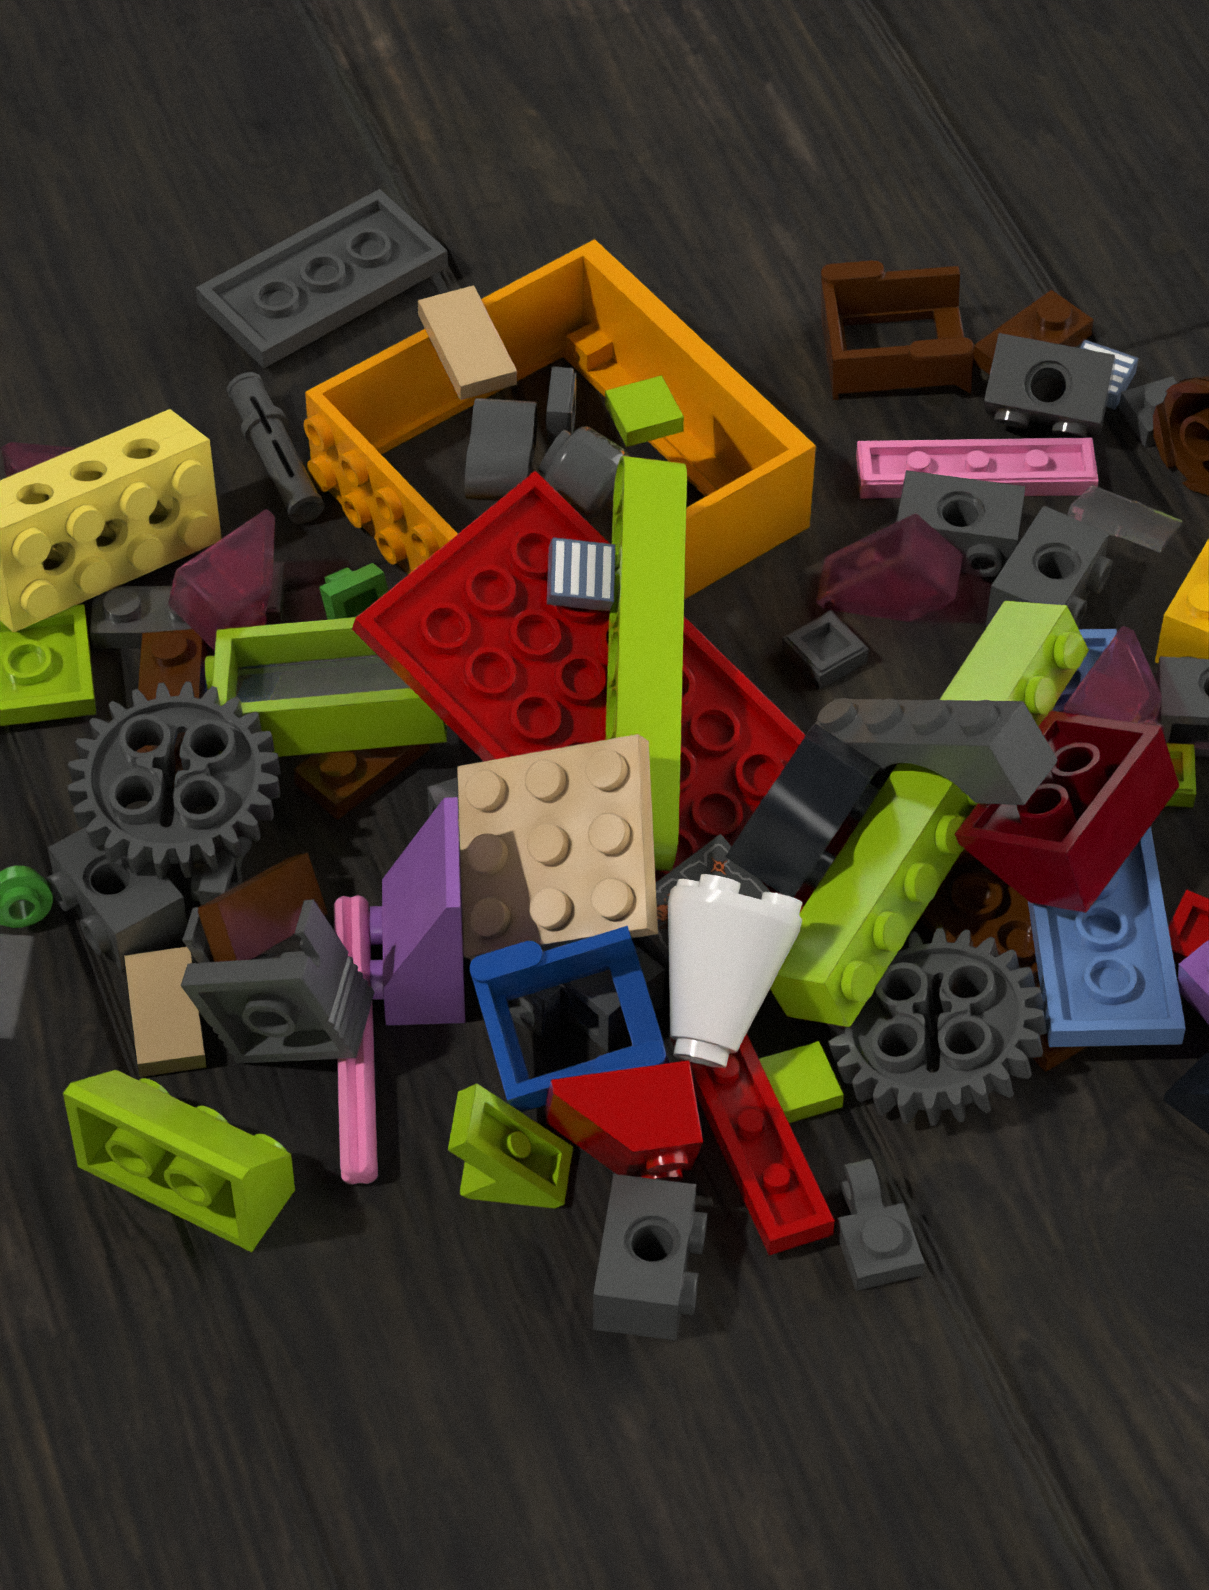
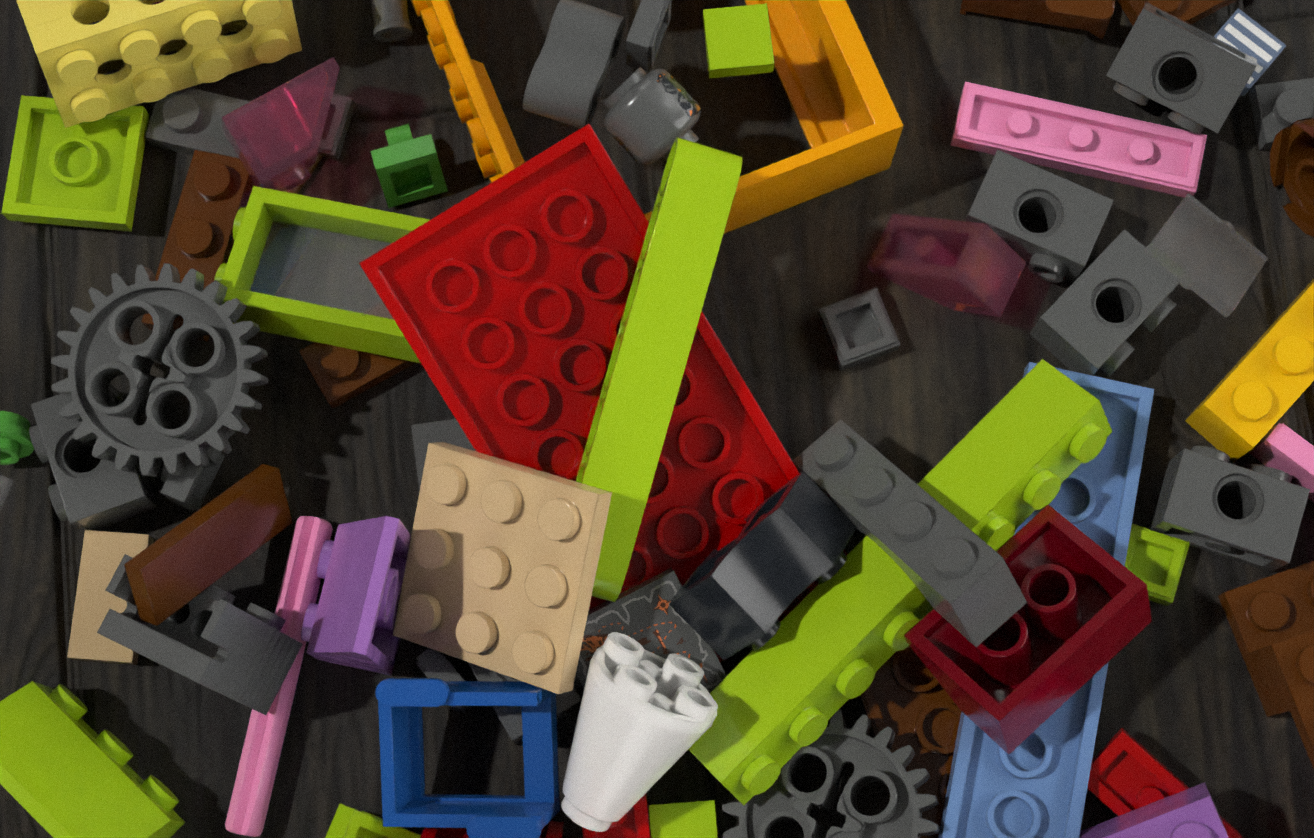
camera: 15 degrees right, 25 degrees up
sand blue tile [547,537,615,611] -> none
clear pink slope [1063,626,1164,731] -> none

